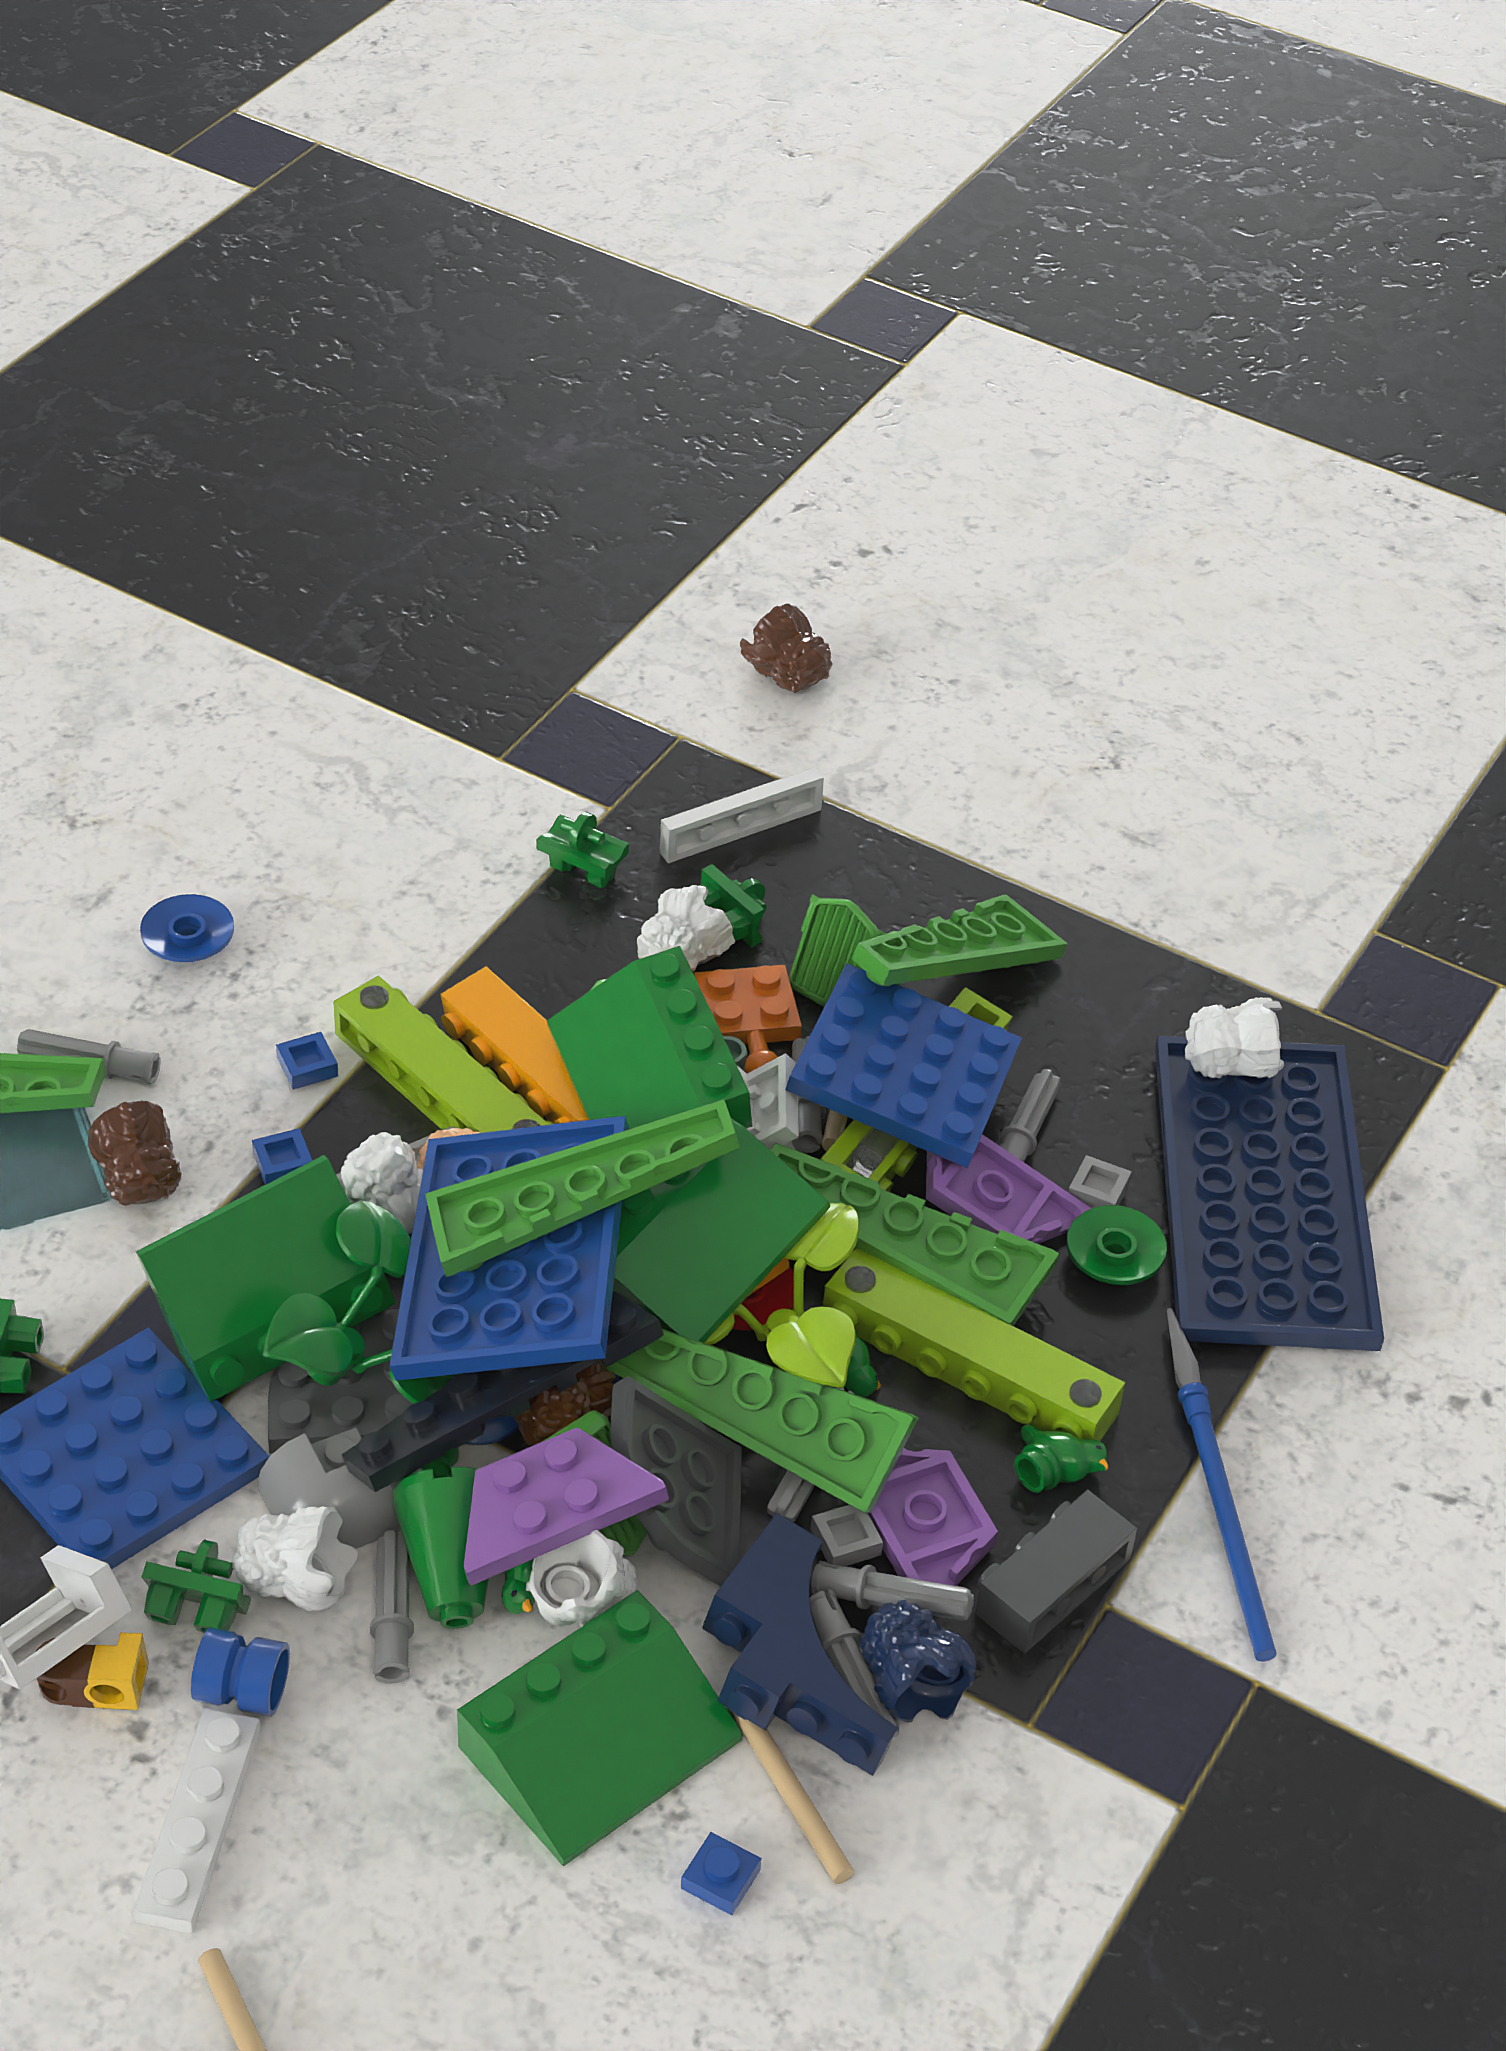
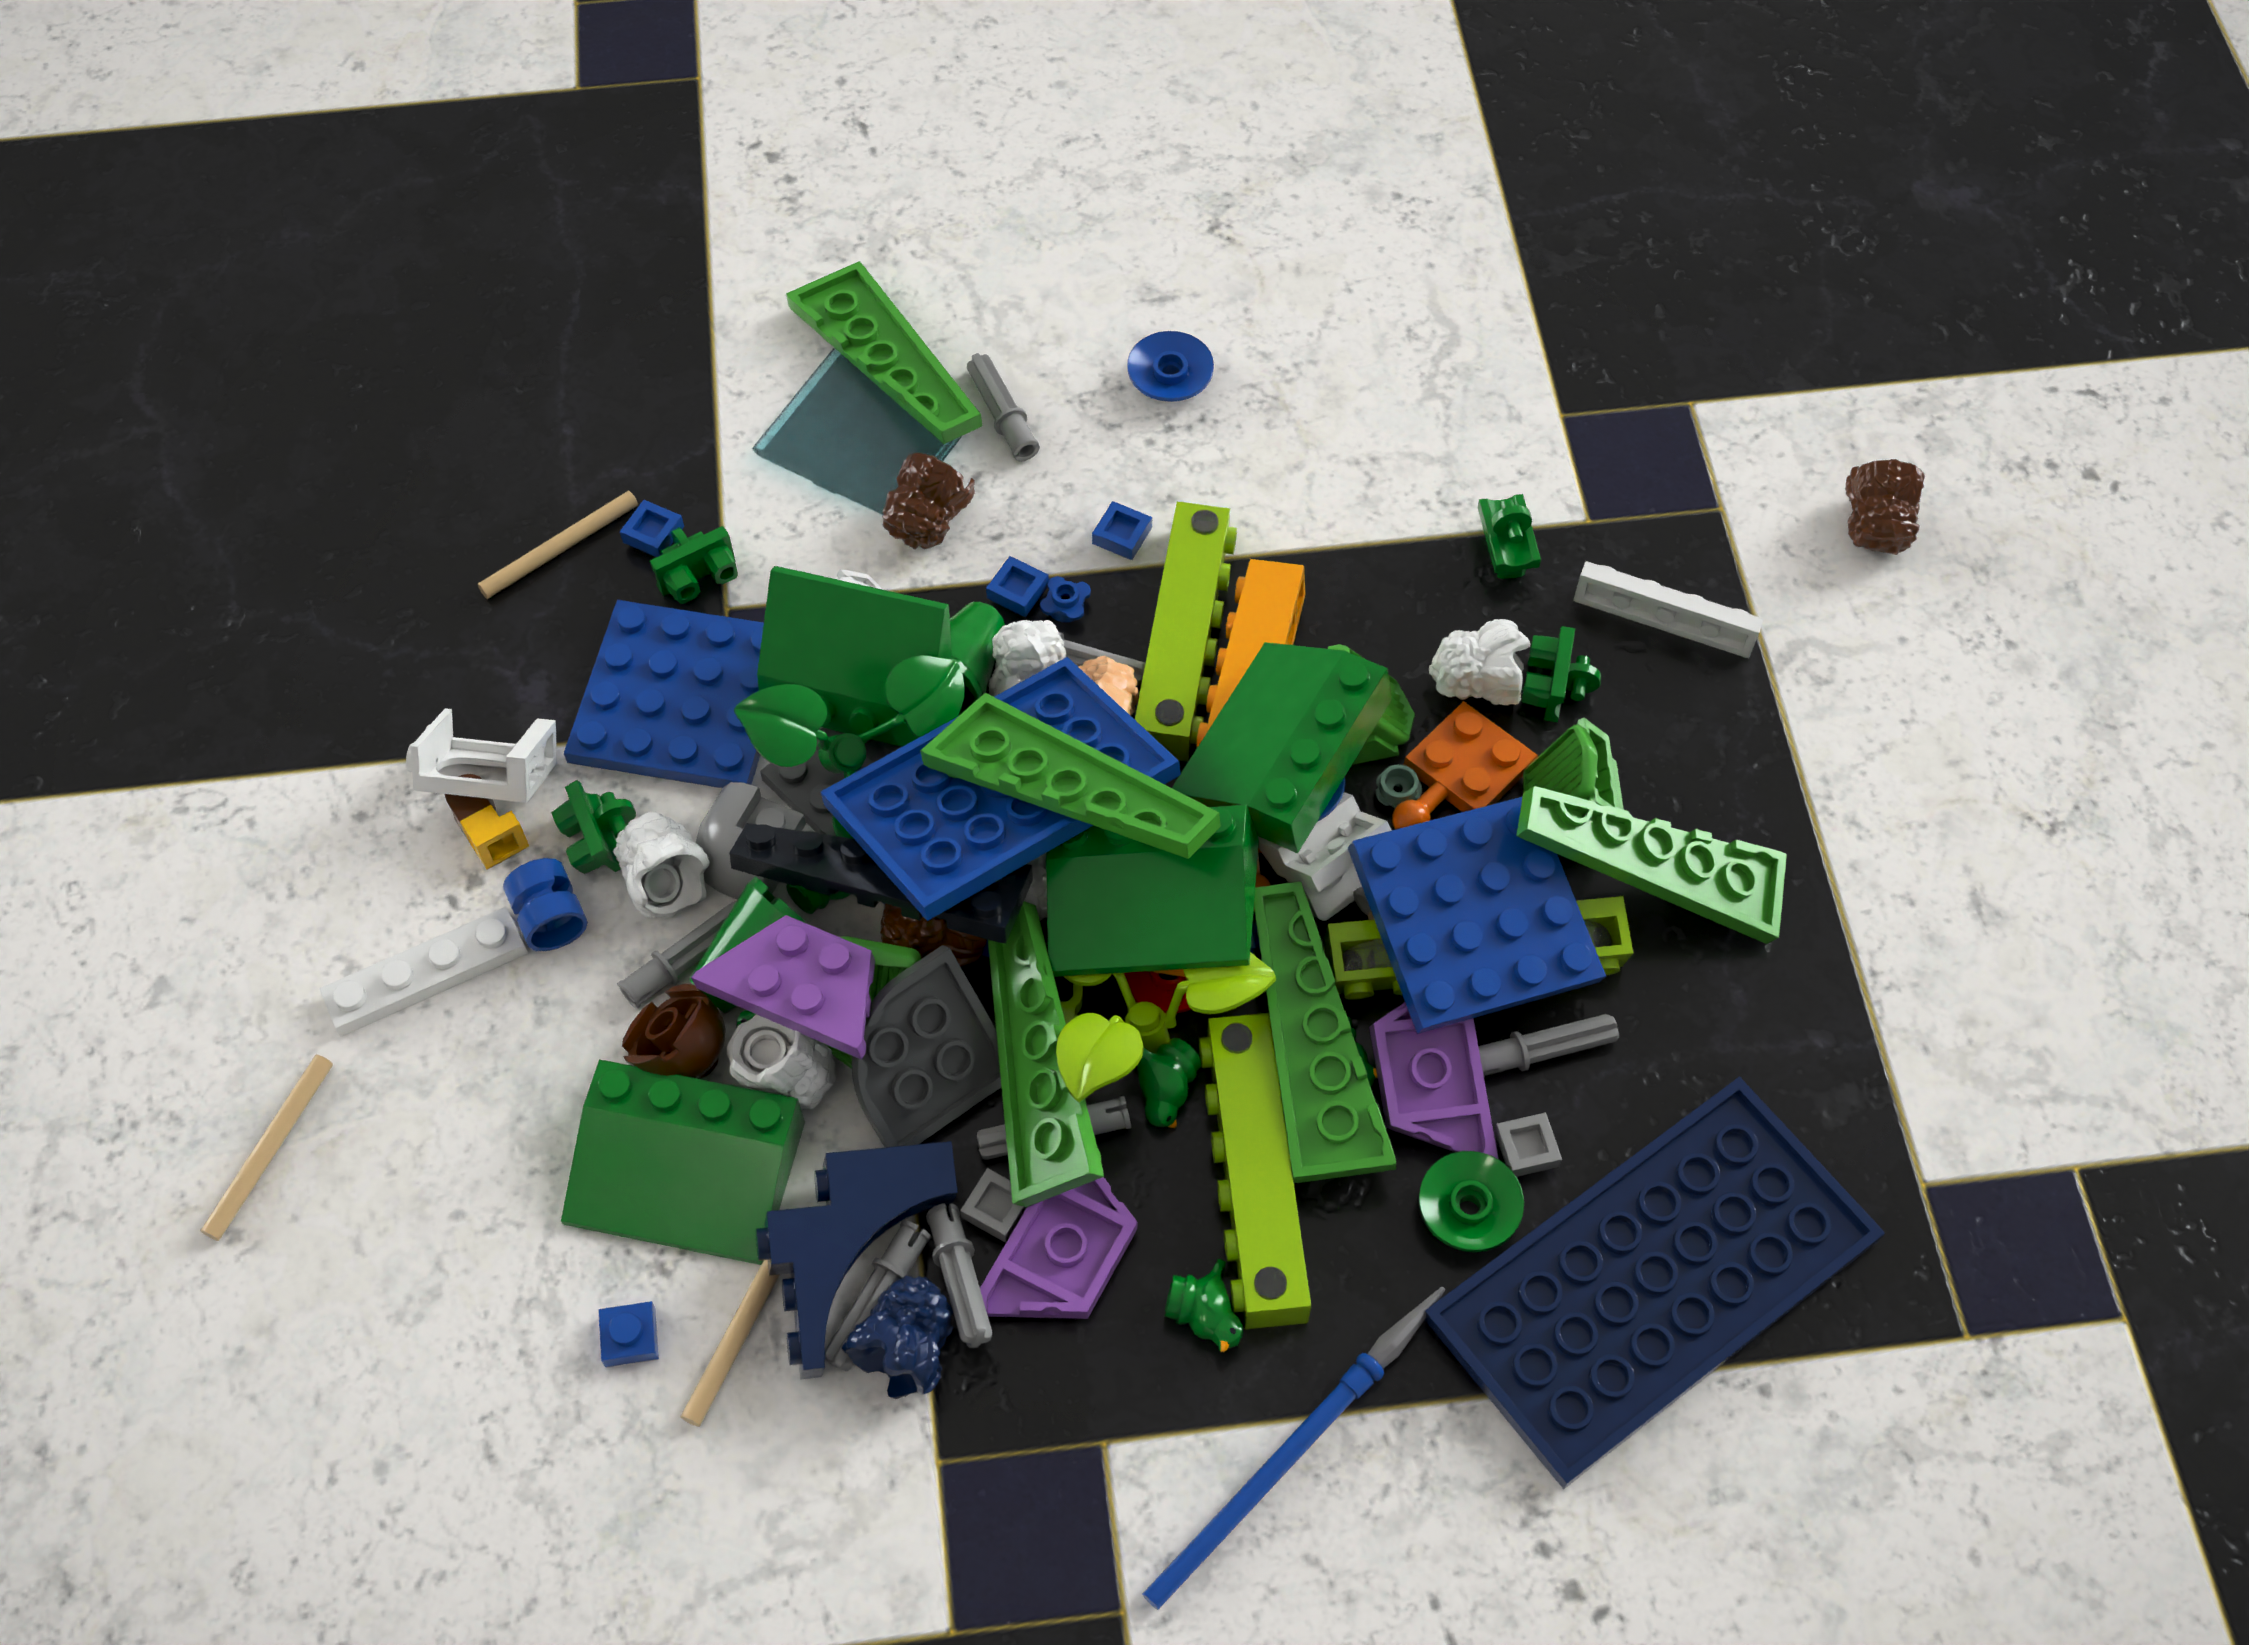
camera: 55 degrees right, 15 degrees up
dark grey brick [975,1490,1137,1654] -> none
white hair [1185,997,1284,1078] -> none
none -> reddish brown cylinder [622,983,726,1079]
none -> blue plate [1040,576,1091,622]

